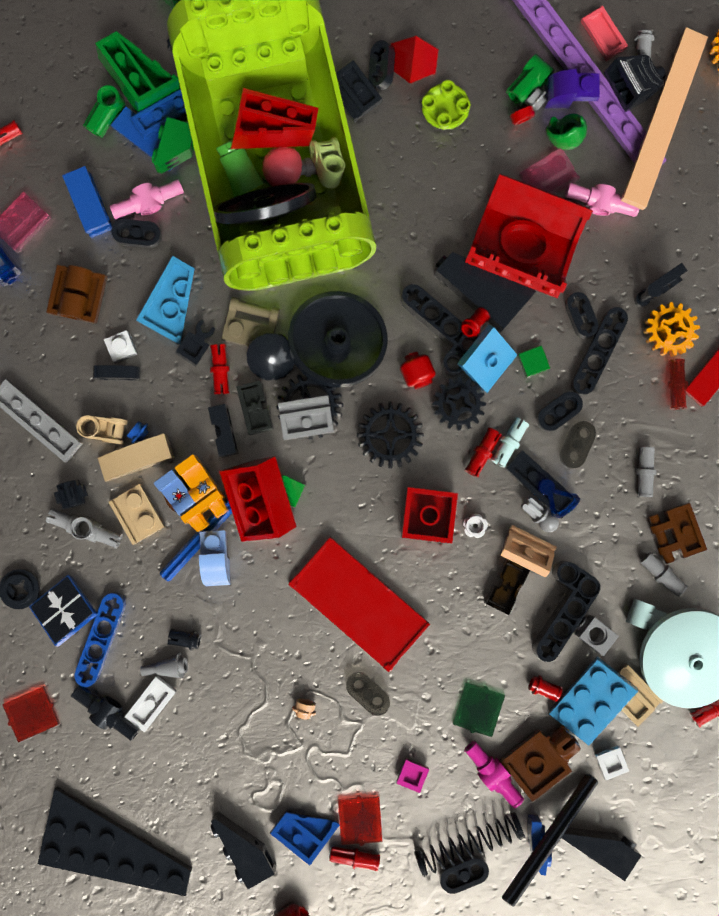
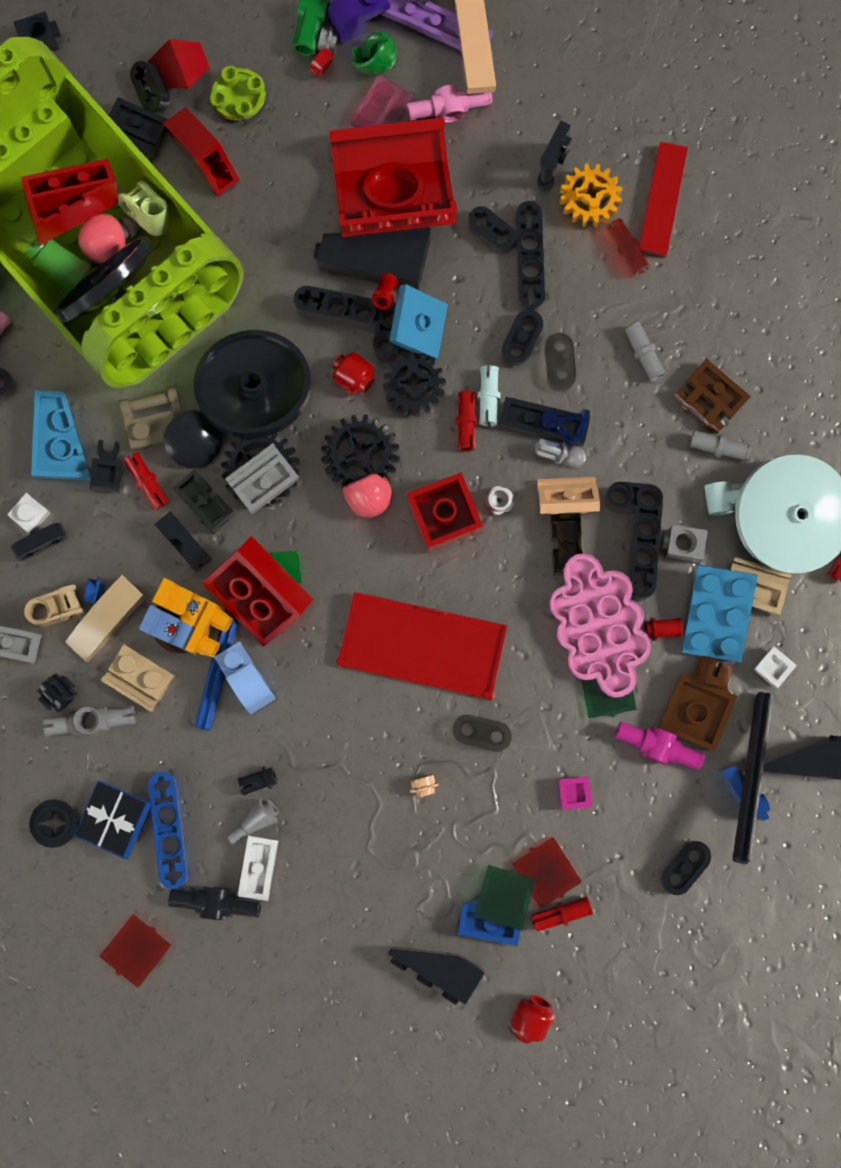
camera: 20 degrees left, 5 degrees down
black wing [37,786,192,896] -> none
black piece [414,812,525,877] -> none
green tile [517,345,550,378] -> none
none -> red slope [163,107,240,197]
none -> coral hair [343,474,393,518]
none -> clear green piece [474,865,536,931]
none -> bright pink plate [549,553,651,698]

